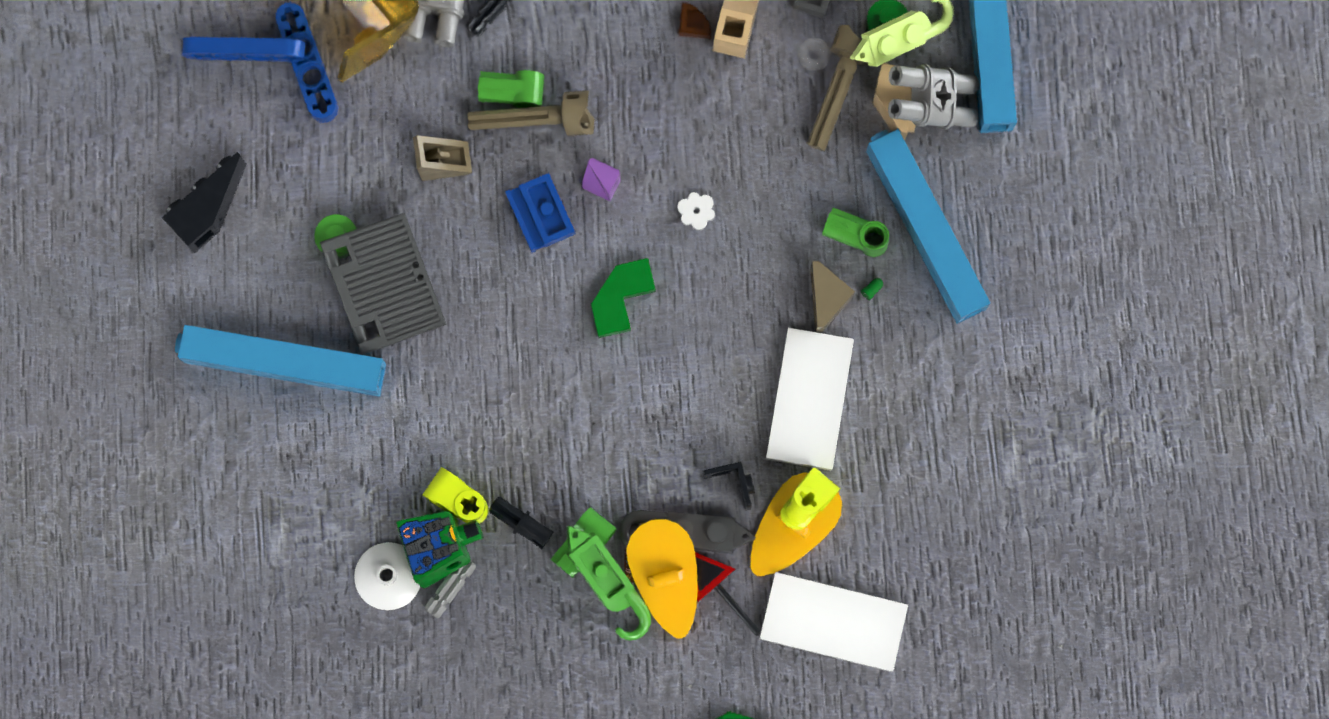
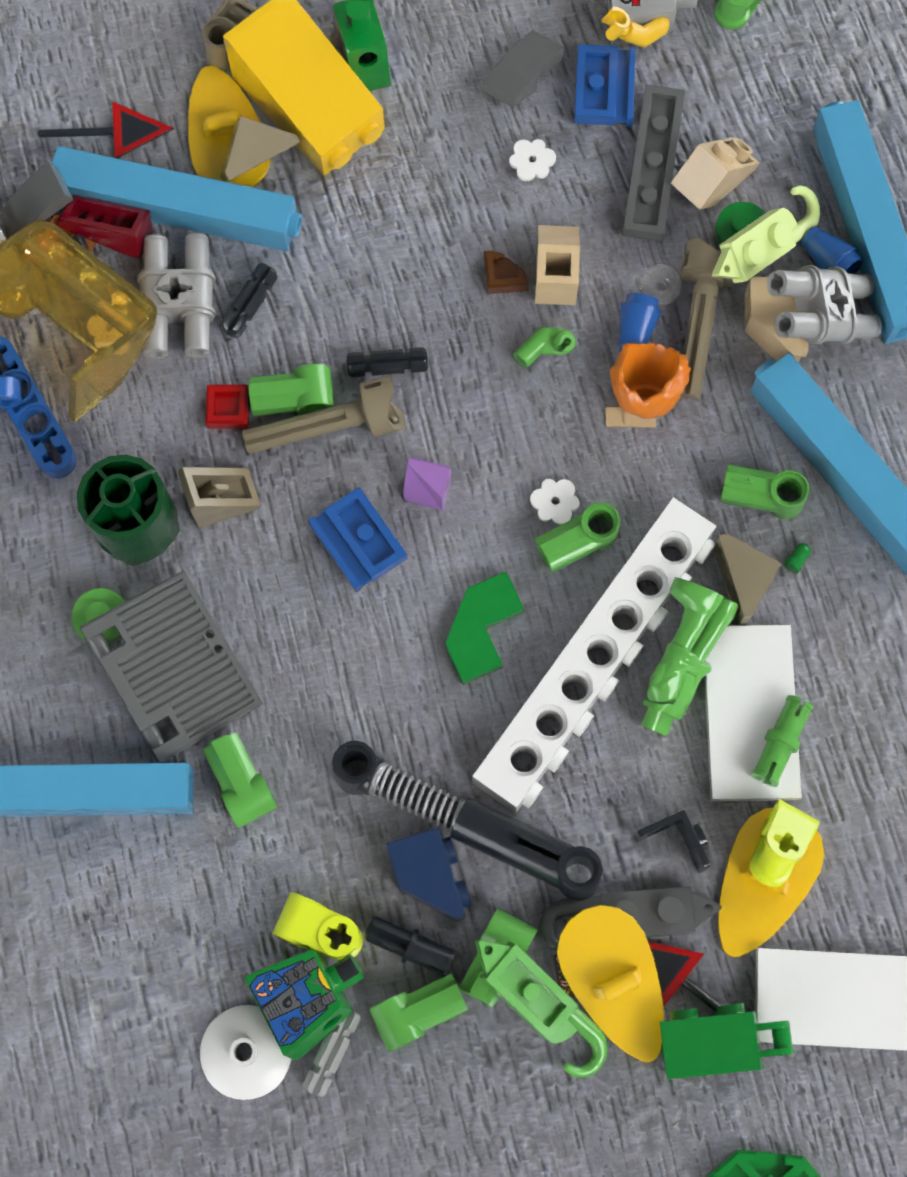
camera: 10 degrees left, 5 degrees down
none -> dark green cylinder [77,454,180,566]
none -> bright green piece [203,732,278,828]
none -> red tile [205,385,250,429]
none -> black piece [332,741,603,900]
none -> black axle [346,347,428,377]
none -> bright green piece [369,974,468,1052]
none -> dark blue slope [386,828,471,922]
none -> white brick [472,497,716,814]
none -> bright green arm [513,327,576,368]
none -> bright green piece [534,502,620,573]
none -> tan piece [606,407,656,428]
none -> orange hair [610,342,691,419]
none -> blue cone [619,293,661,353]
none -> bright green piece [641,577,739,736]
none -> green brick [660,1003,794,1079]
none -> bright green pin [751,695,814,787]
none -> blue cone [801,226,863,274]

